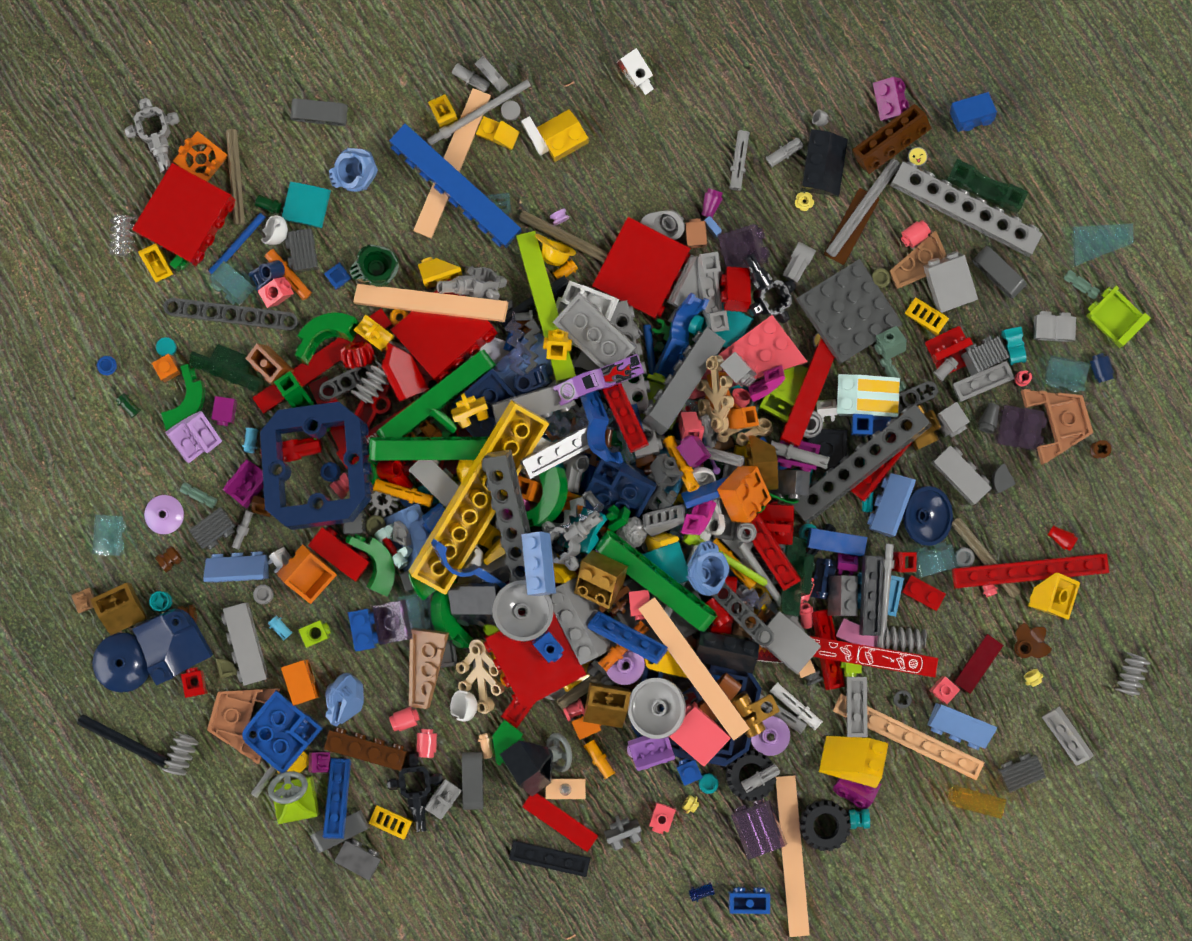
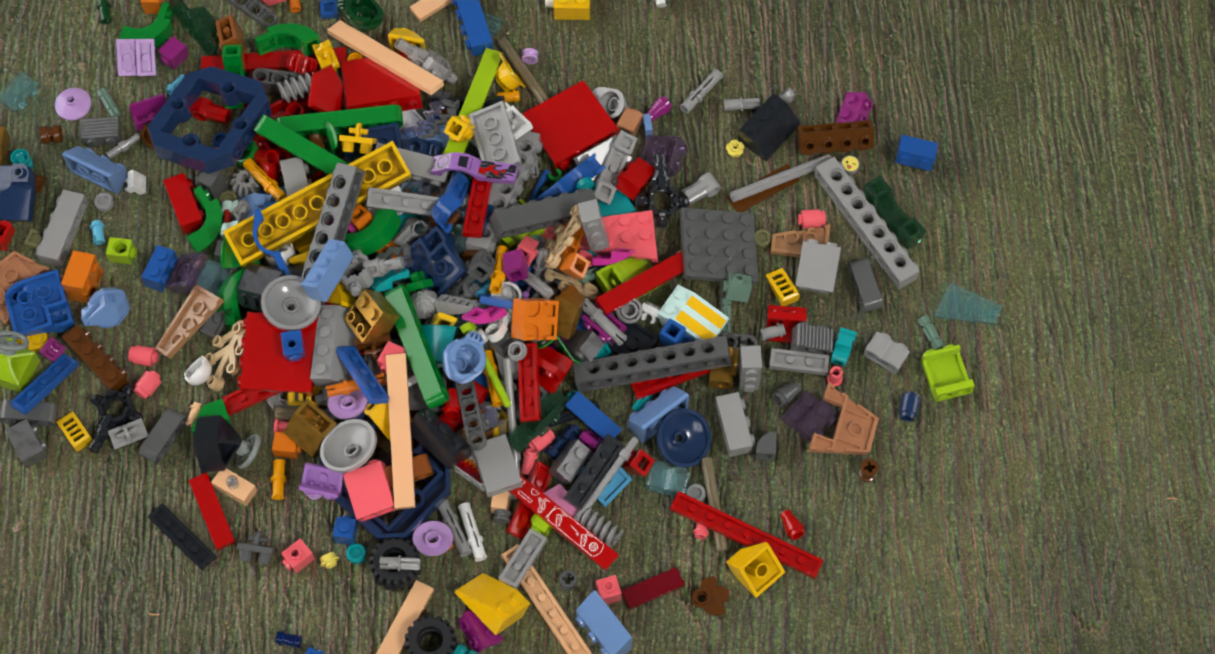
camera: 30 degrees right, 20 degrees down
orange piece [276,544,337,604] -> none
pearl gold piece [730,691,779,738] -> none
clear purple brick [731,798,787,860] -> none
red plate [901,575,946,611] -> none
light yellow plate [1024,669,1043,687] -> none
clear light blue bracket [1045,355,1090,392] -> none

